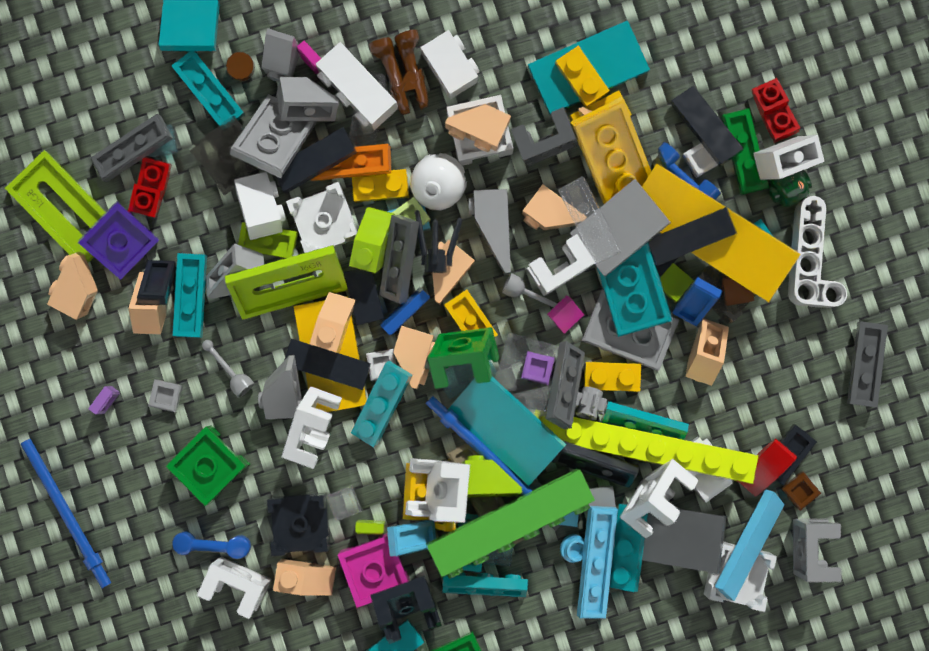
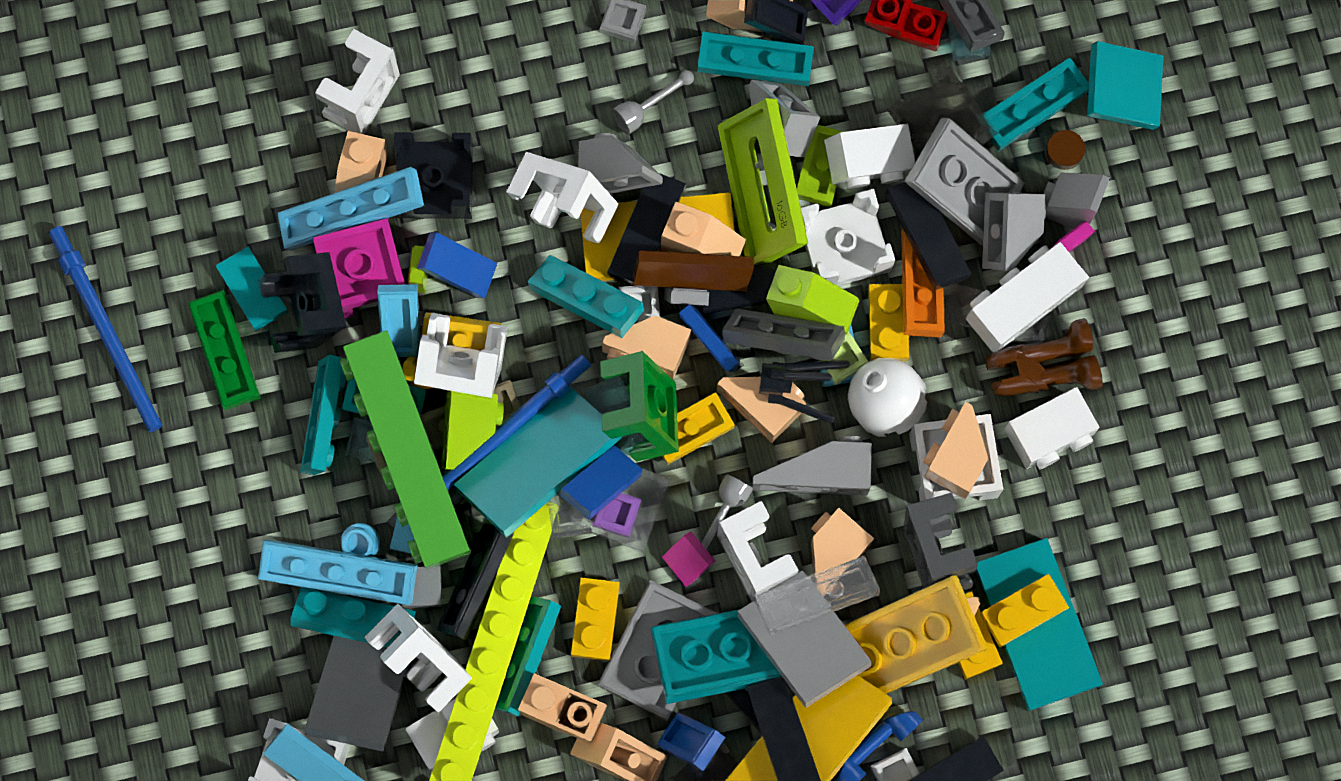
camera: 90 degrees right, 10 degrees down
green panel [166,425,250,506] -> none
blue bar [172,531,251,559] -> none
clear tile [326,485,362,522] -> none
dark grey tile [546,341,585,430] -> none
light grey gear [575,387,607,420] -> none
lime tile [660,263,694,302] -> none
none -> medium azure tile [277,167,424,251]
none -> blue tile [417,232,497,298]
none -> light nougat slope [518,673,607,742]
none -> blue tile [560,446,643,520]
none -> reddish brown tile [633,250,754,292]
none -> light grey tile [664,287,709,306]

